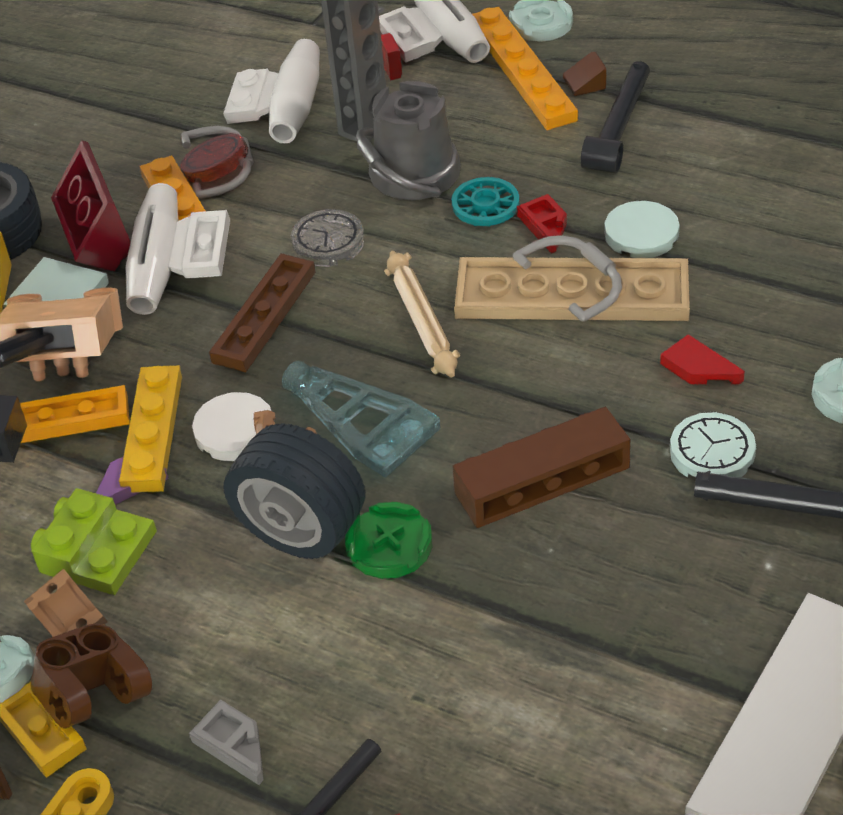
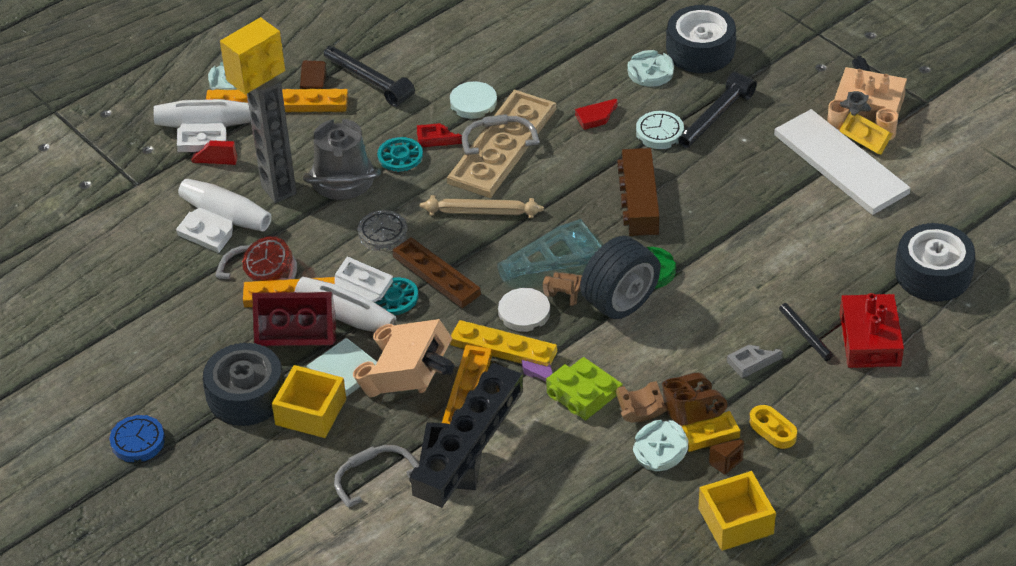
camera: 70 degrees left, 0 degrees up
none -> teal wheel [374,277,419,315]

